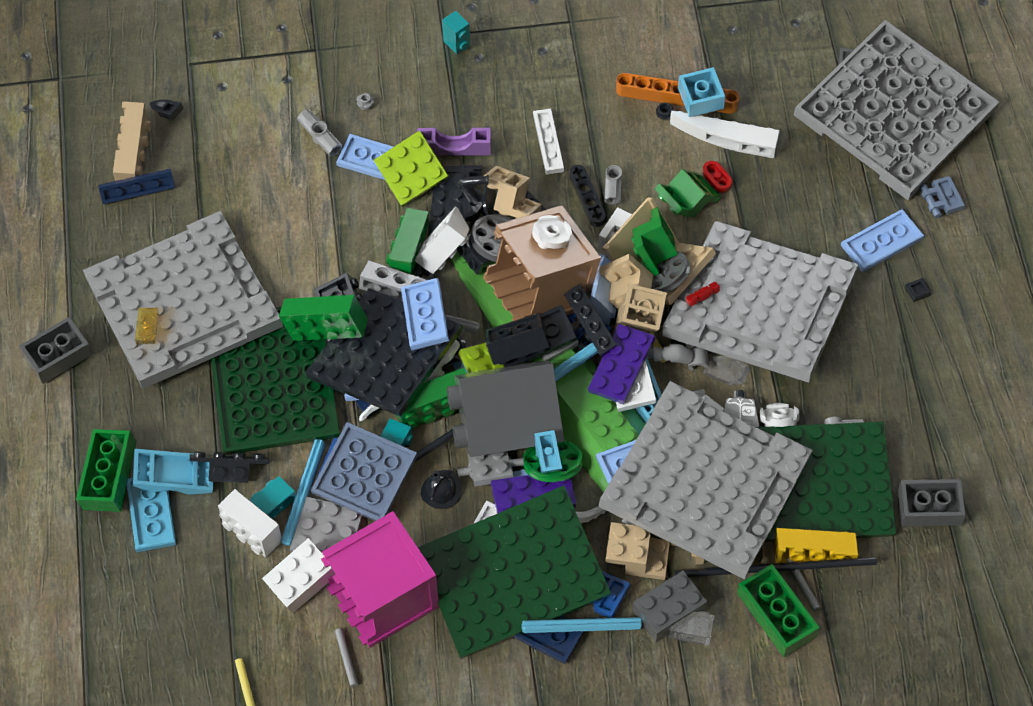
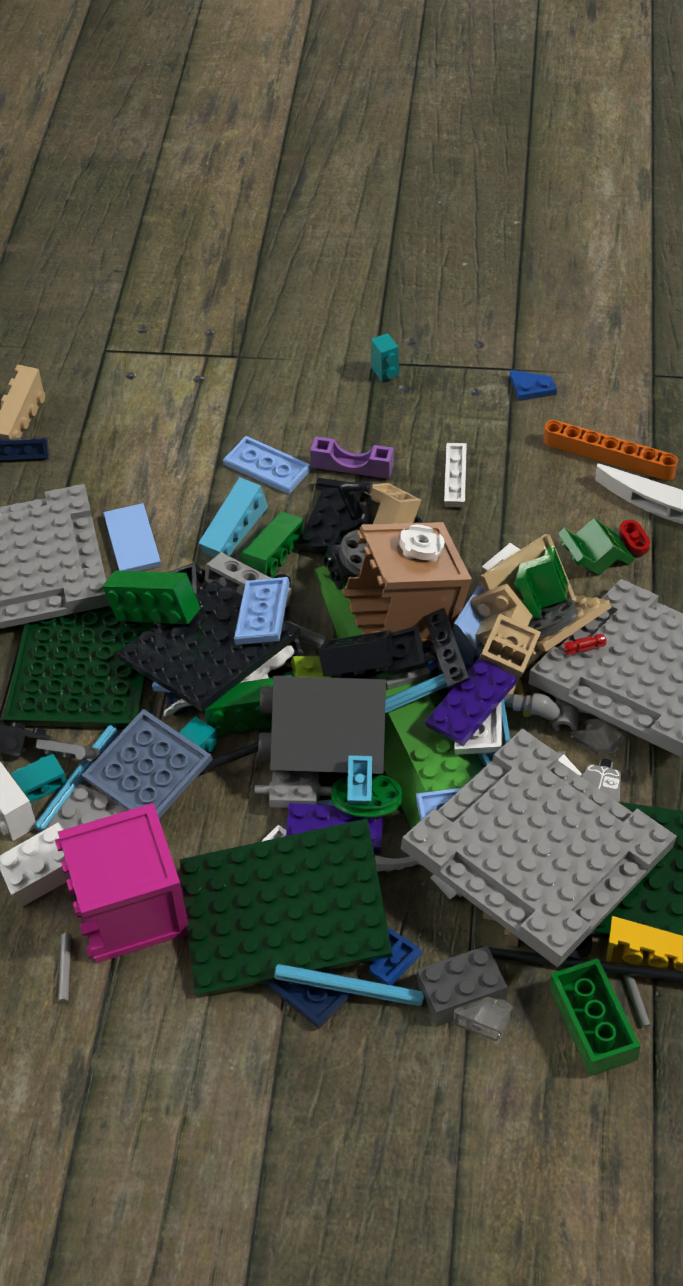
camera: 15 degrees right, 10 degrees down
black plate [149,100,184,120] -> none
light grey piece [297,109,342,156] -> none
light grey plate [357,93,374,110] -> none
lime plate [373,130,449,207] -> none
white slope [415,207,469,274] -> none
black helmet [420,470,461,509] -> none
black beam [570,165,606,227] -> none
light grey piece [604,165,622,205] -> none
tan bracket [606,522,670,580] -> none
black plate [656,102,674,120] -> none
medium azure brick [678,67,725,117] -> none
white plate [760,403,799,427] -> none
none -> dark grey plate [36,739,100,761]
none -> light blue tile [103,503,161,571]
none -> medium azure wedge [198,477,268,558]
none -> blue wing [509,370,557,401]

